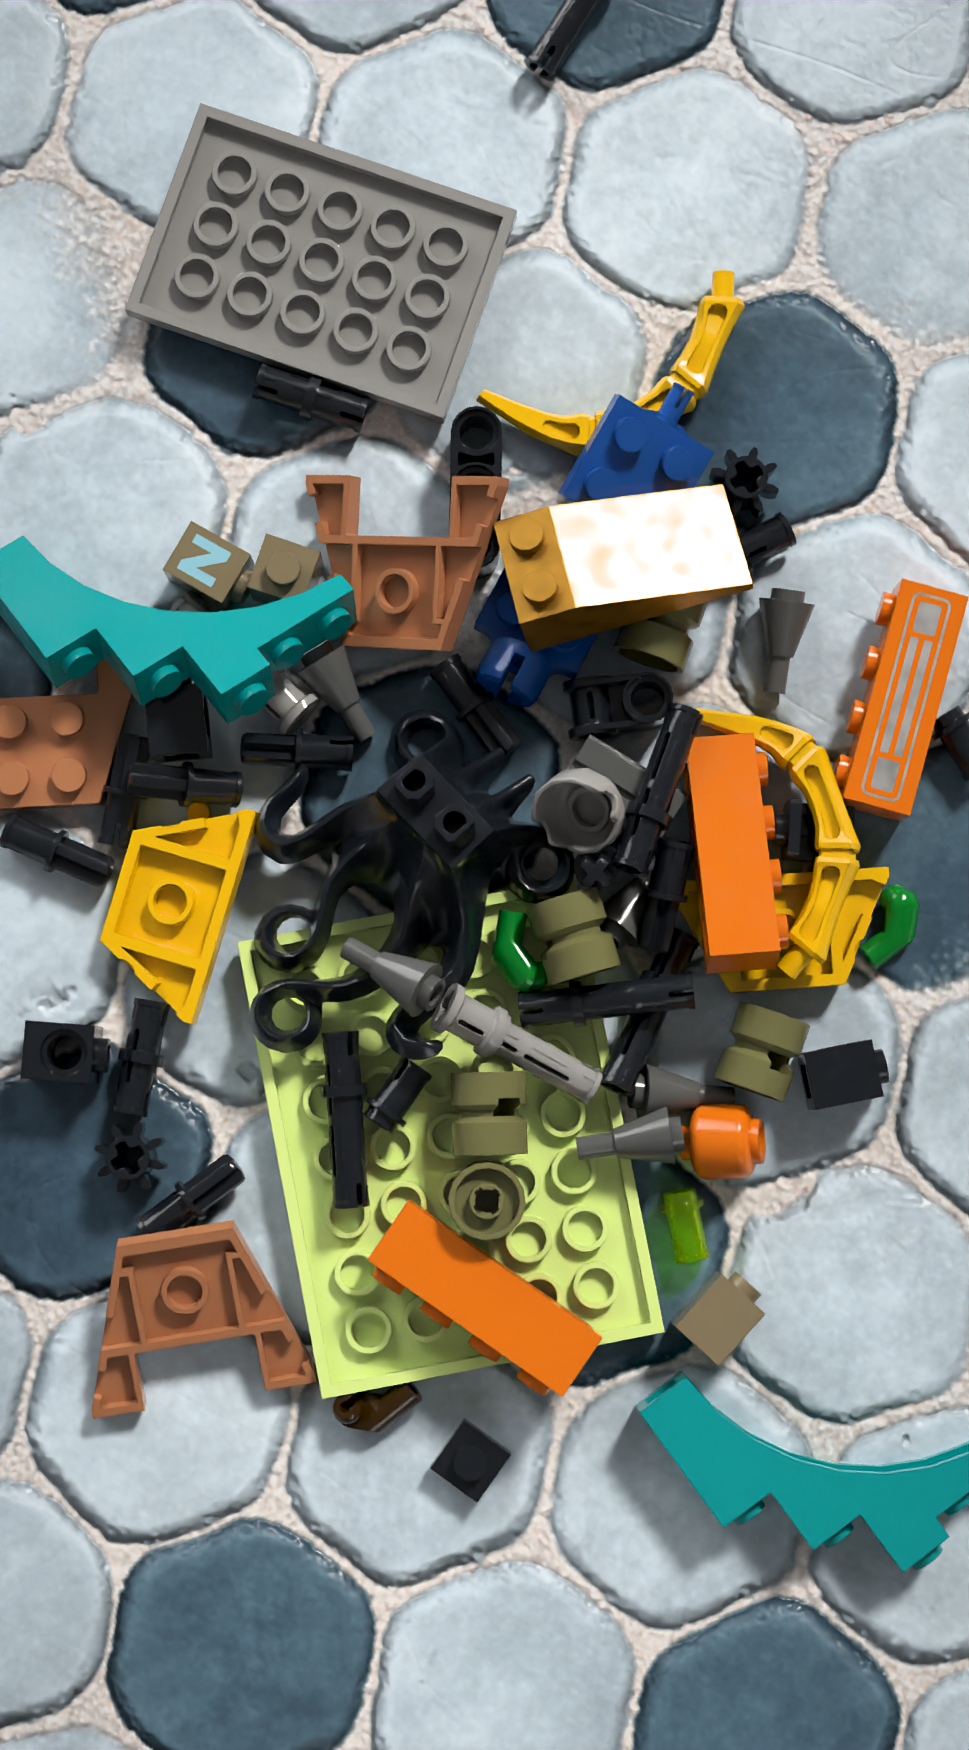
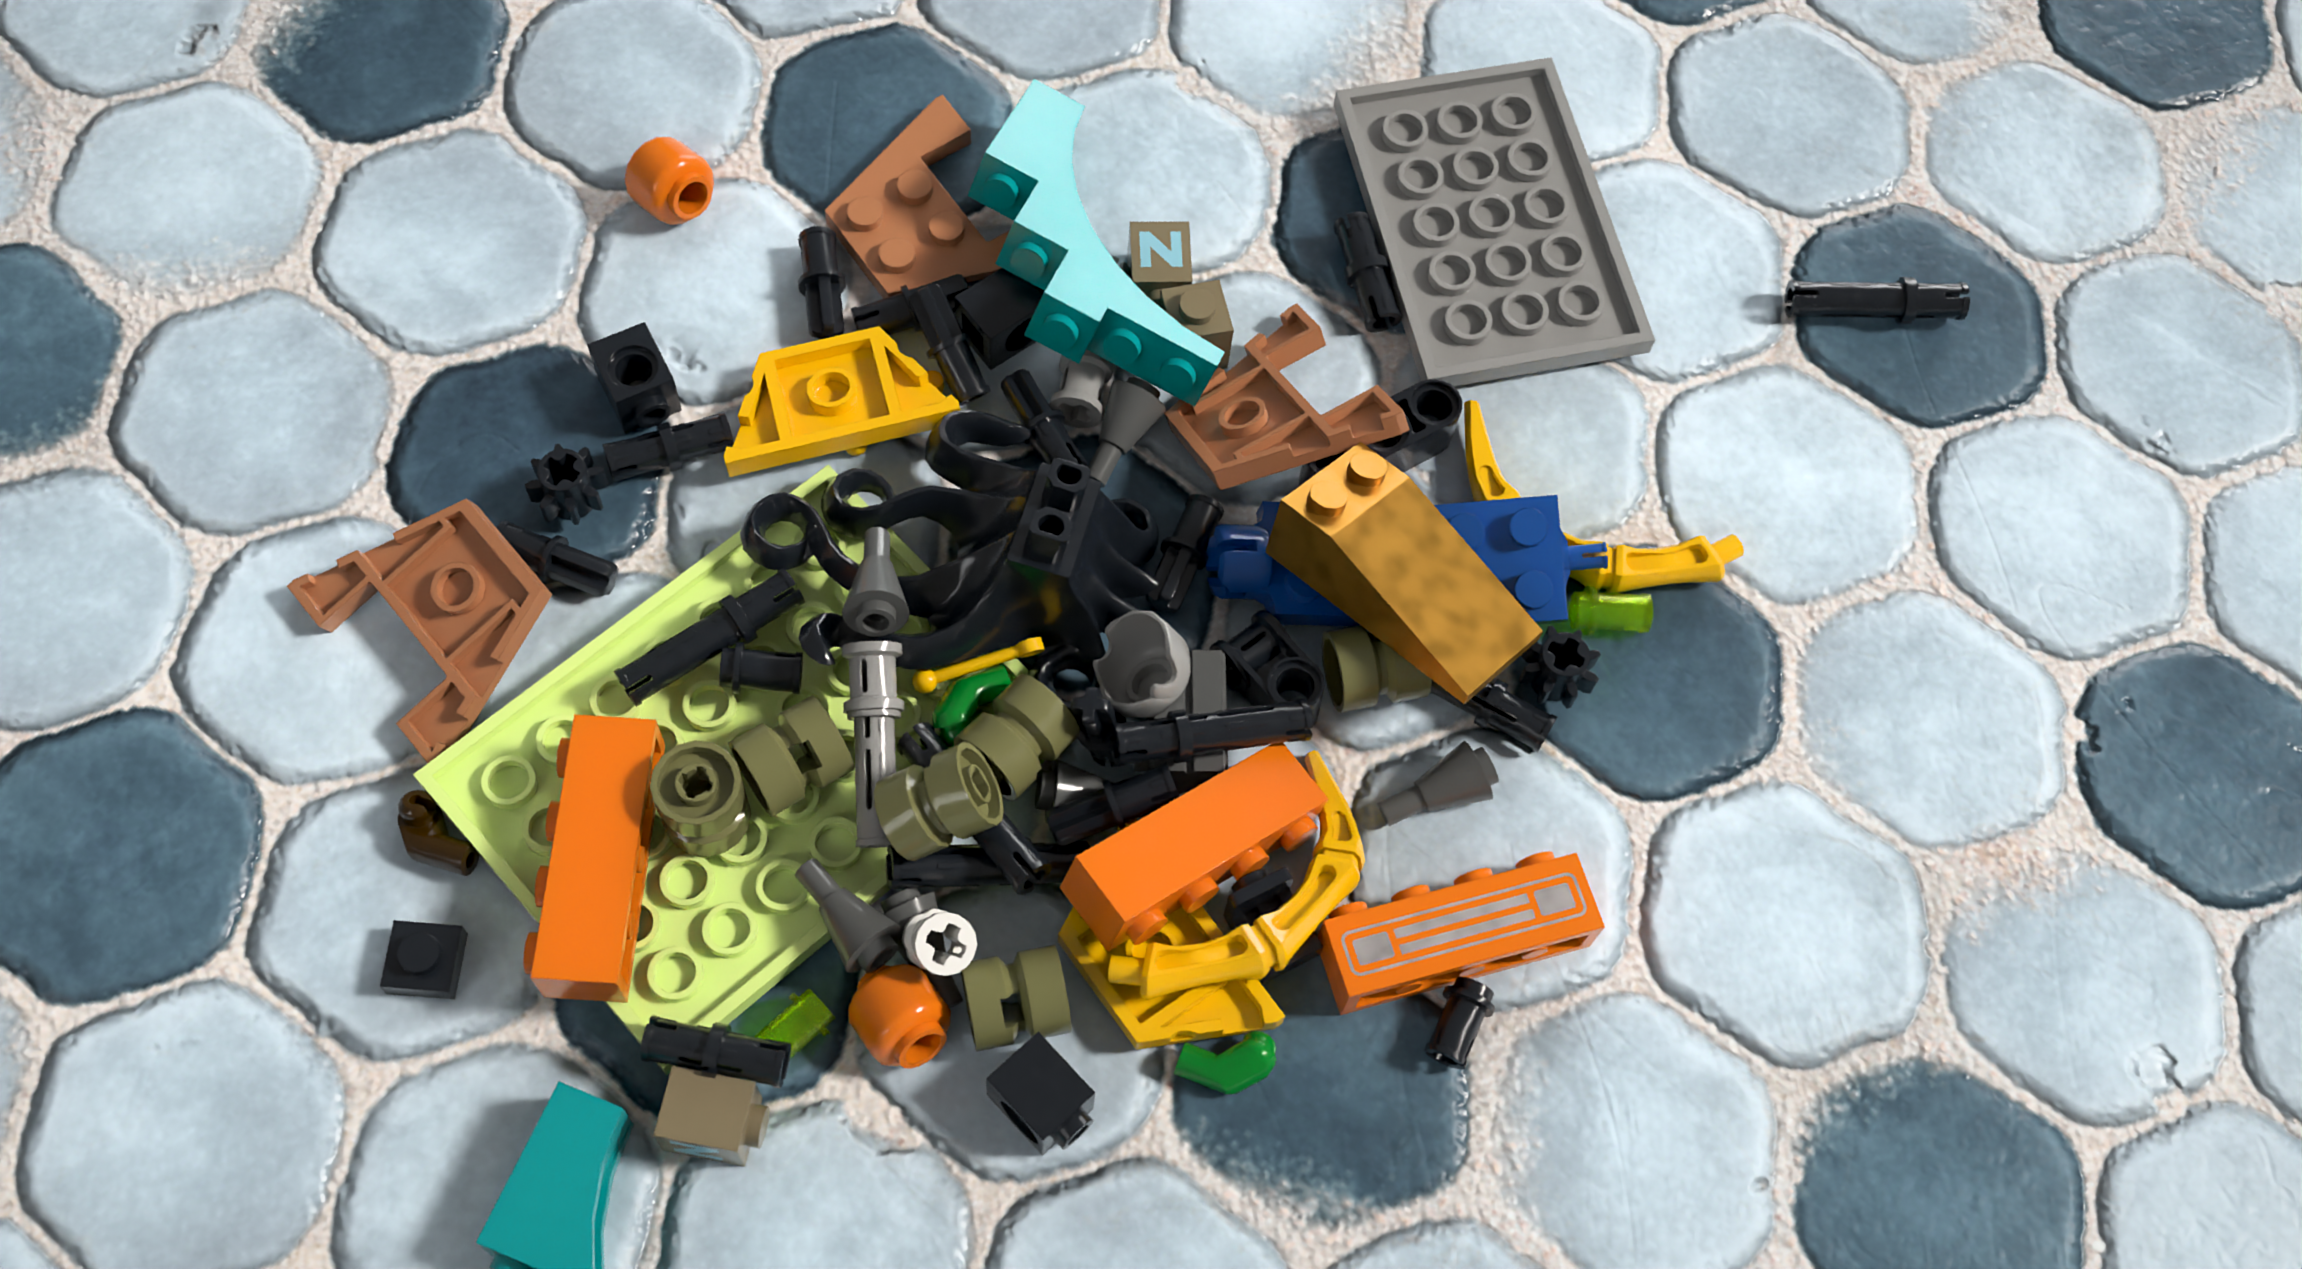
camera: 55 degrees right, 20 degrees down
none -> black pin [640,1015,791,1088]
none -> olive wheel [874,742,1004,861]
none -> white bush [902,908,977,976]
none -> yellow hinge [912,637,1045,694]
none -> clear neon green pin [1569,586,1653,636]

